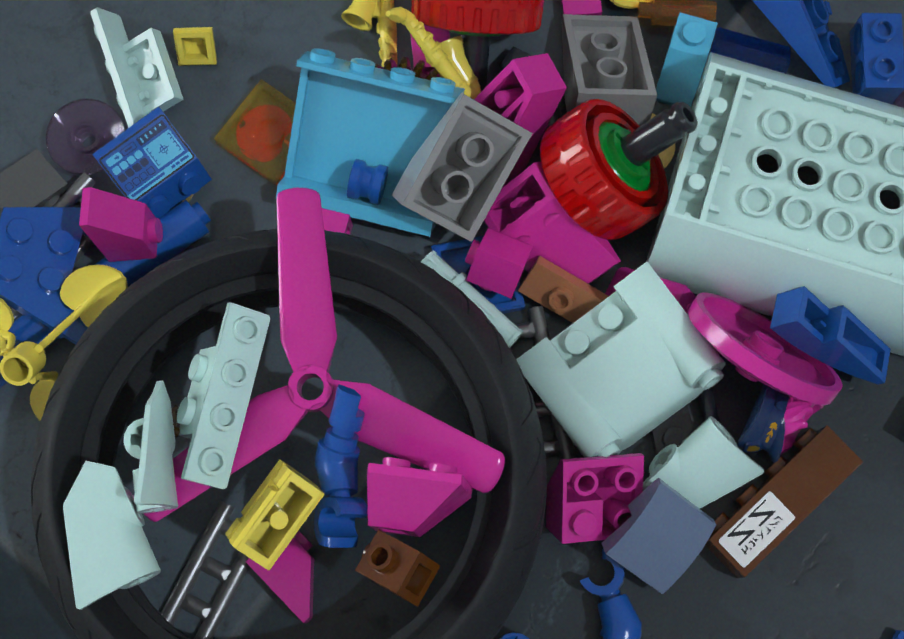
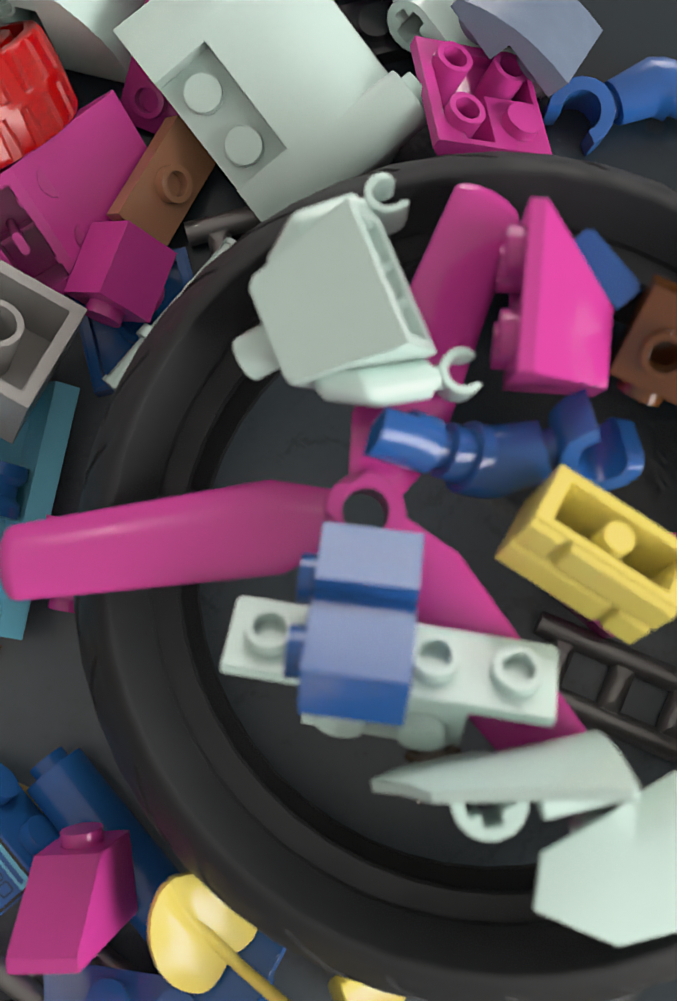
camera: 90 degrees left, 5 degrees up
none -> light aqua torso [233,172,483,408]
none -> brick [283,521,425,727]
none -> blue tile [573,228,641,310]

